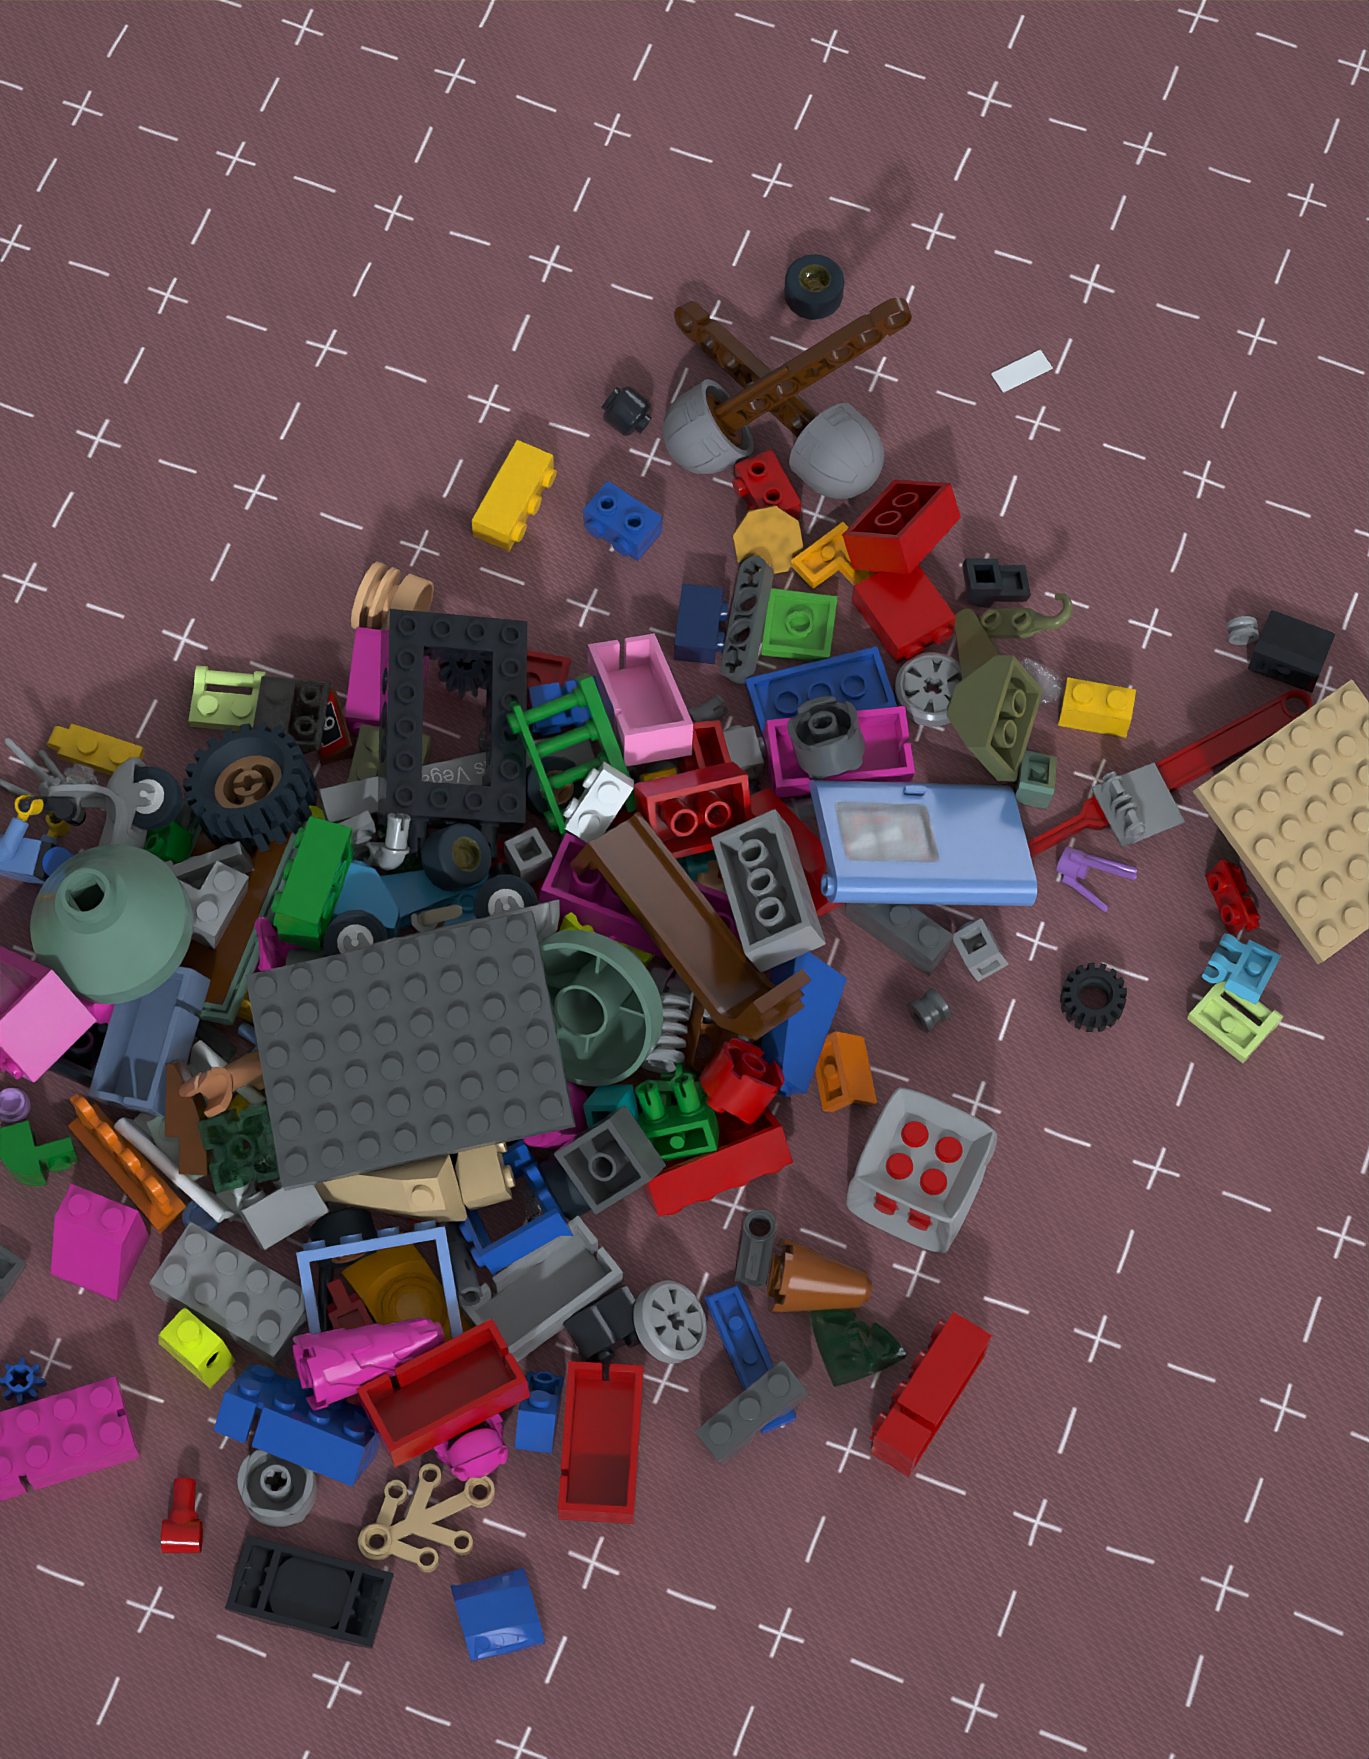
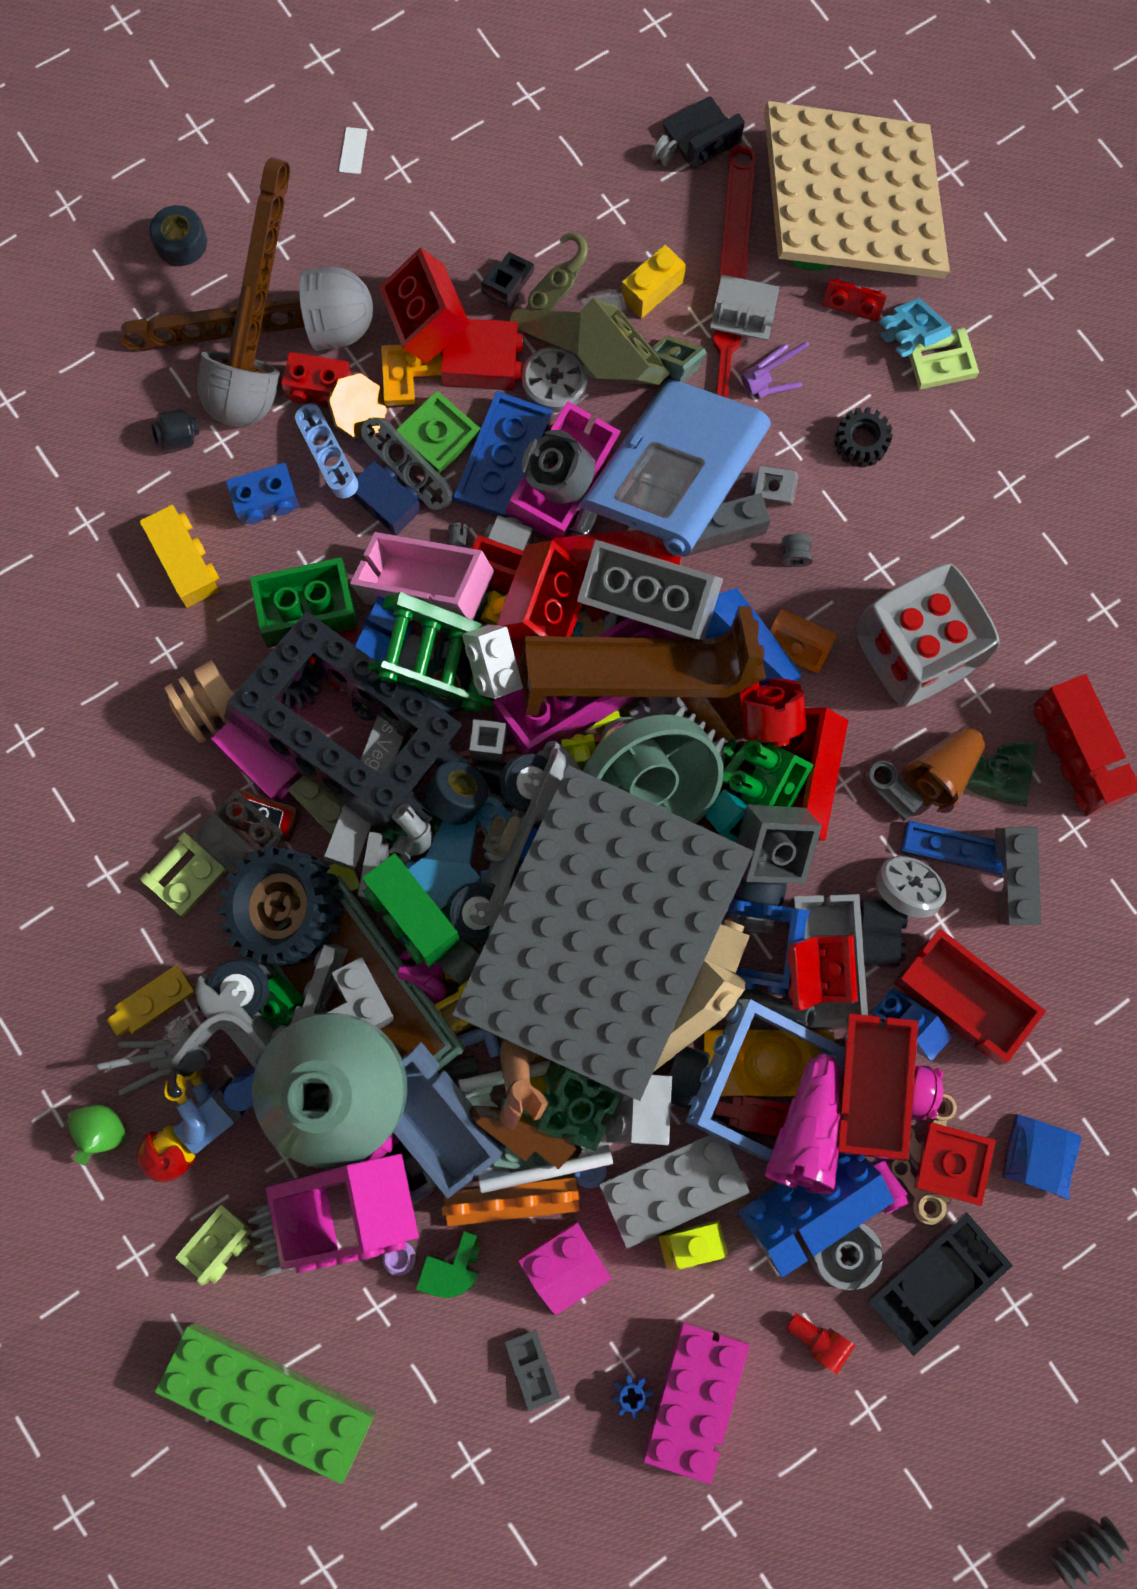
camera: 55 degrees left, 10 degrees up
none -> green brick [250,557,359,648]
none -> light blue beam [295,404,359,498]
none -> red bracket [787,935,858,1011]
none -> dark pink cone [873,1161,909,1214]
none -> red plate [914,1122,996,1206]

